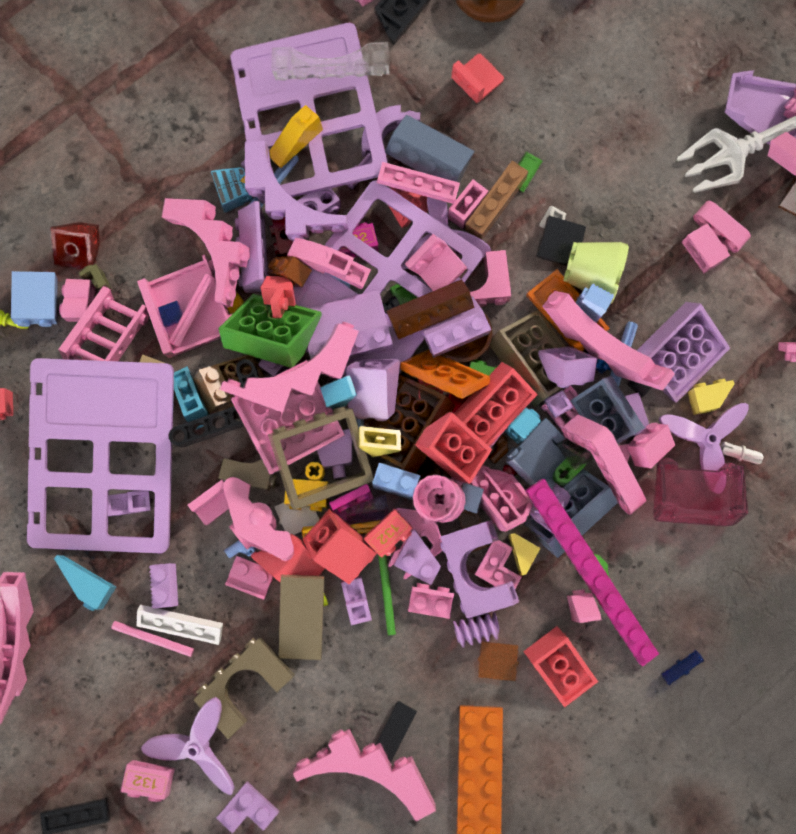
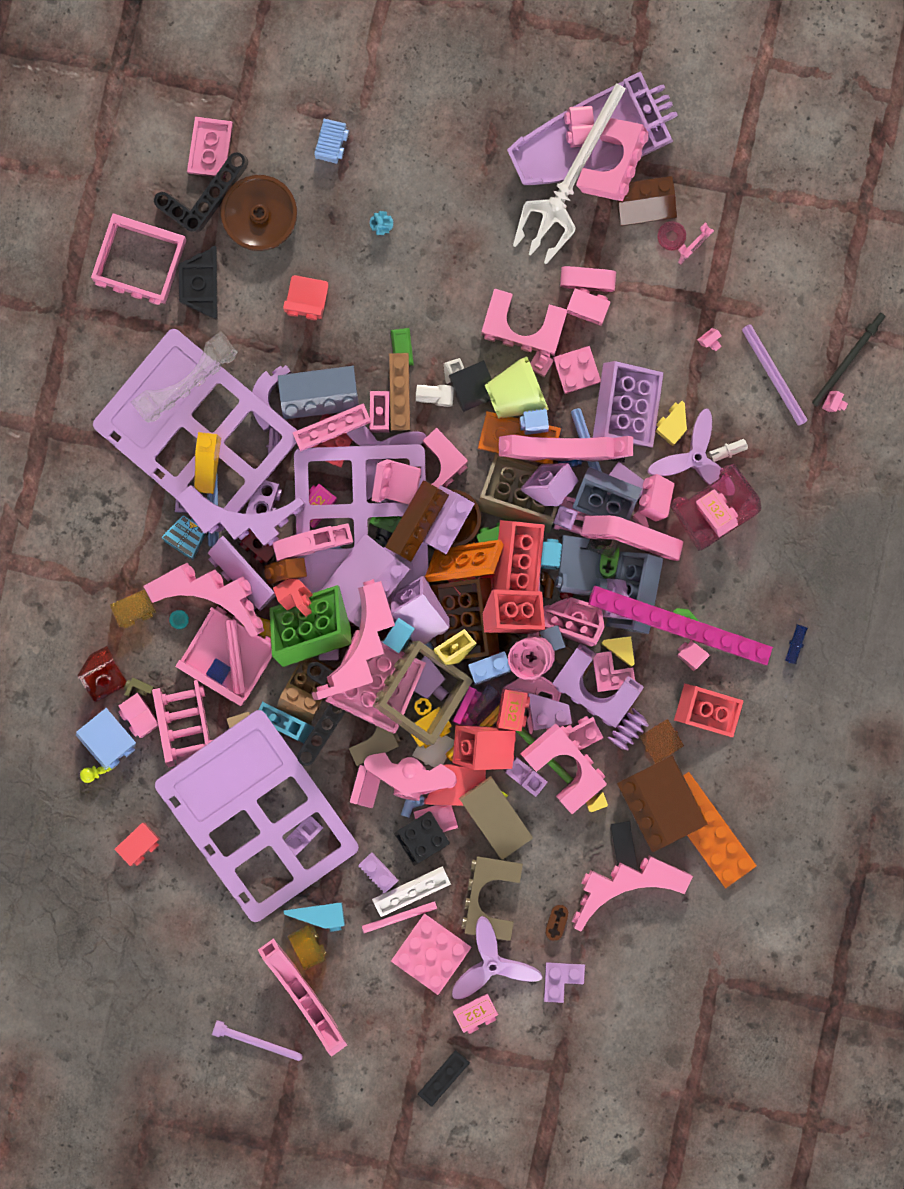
camera: 30 degrees left, 5 degrees up
none -> clear yellow brick [110,590,156,629]
none -> teal tile [169,610,189,630]
none -> clear yellow brick [287,925,328,971]
none -> medium azure gear [370,211,393,235]
none -> bright pink plate [391,913,472,995]
none -> black bracket [394,811,450,866]
none -> white piece [416,385,454,407]
none -> bright pink arch [481,289,567,358]
none -> bright pink arch [520,724,607,814]
none -> bright pink tile [530,351,554,377]
none -> reddish brown beam [545,905,569,941]
none -> bright pink plate [553,346,601,394]
none -> light yellow slope [586,792,608,813]
none -> reddish brown slope [617,755,708,853]
none -> bright pink brick [696,489,738,537]

